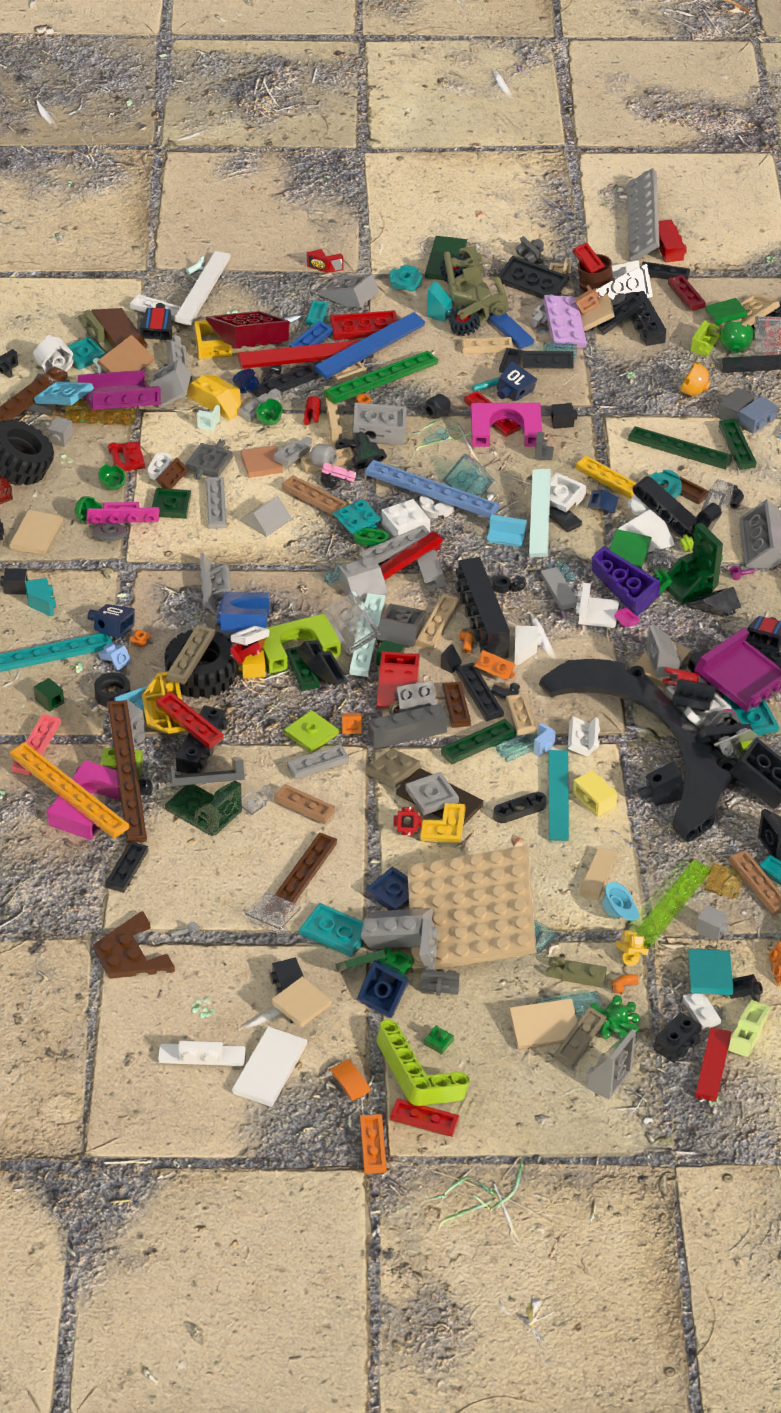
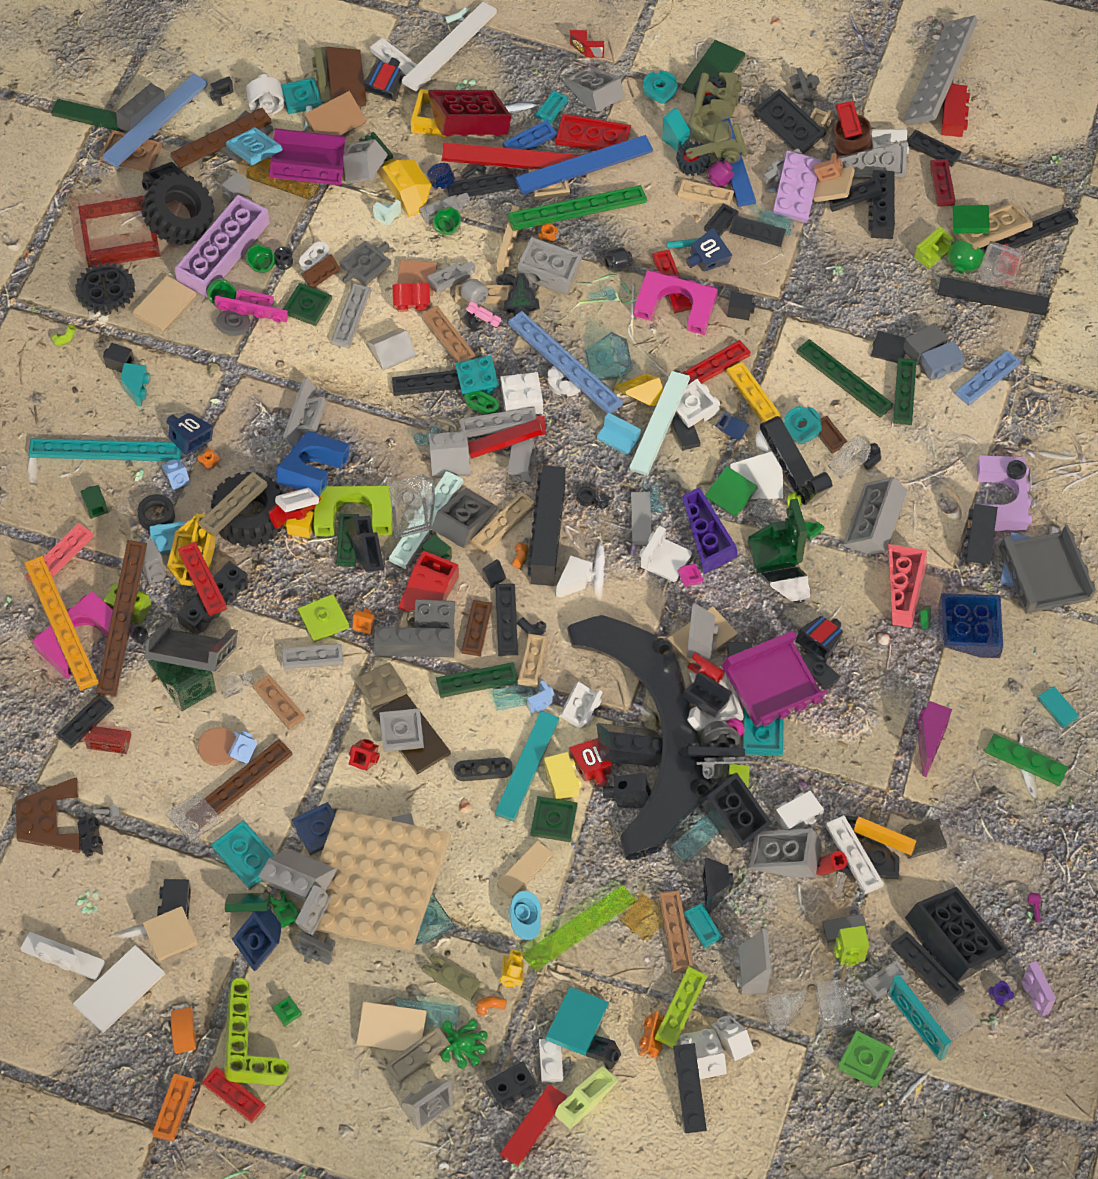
camera: 20 degrees right, 15 degrees up
red plate [108,441,145,472] -> none
light grey hinge [168,335,188,368] -> none
red hinge [303,396,321,425] -> none
yellow plate [420,803,465,843] -> none
orange hinge [474,650,516,681] -> none
dark grey bracket [535,432,554,460] -> none
green tile [653,568,673,594] -> none
light orange cylinder [679,361,711,396] -> none
light grey brick [696,905,730,942] -> none
magenta hand [730,566,755,580] -> none
none -> black hinge [77,812,103,857]
none -> clear red panel [84,726,132,754]
none -> lavender brick [175,195,270,297]
none -> nougat tile [198,727,236,766]
none -> light blue bracket [228,730,258,764]
none -> black wheel [274,247,293,270]
none -> red brick [392,283,431,312]
none -> black tile [392,370,461,396]
none -> dark green tile [530,796,578,843]
none -> red torso [569,738,612,787]
none -> black slope [596,723,663,767]
none -> yellow slope [613,373,663,406]
none -> clear light blue tile [671,814,720,862]
none -> red tile [681,340,751,384]
none -> magenta head [708,160,734,187]
none -> black piece [871,331,906,363]

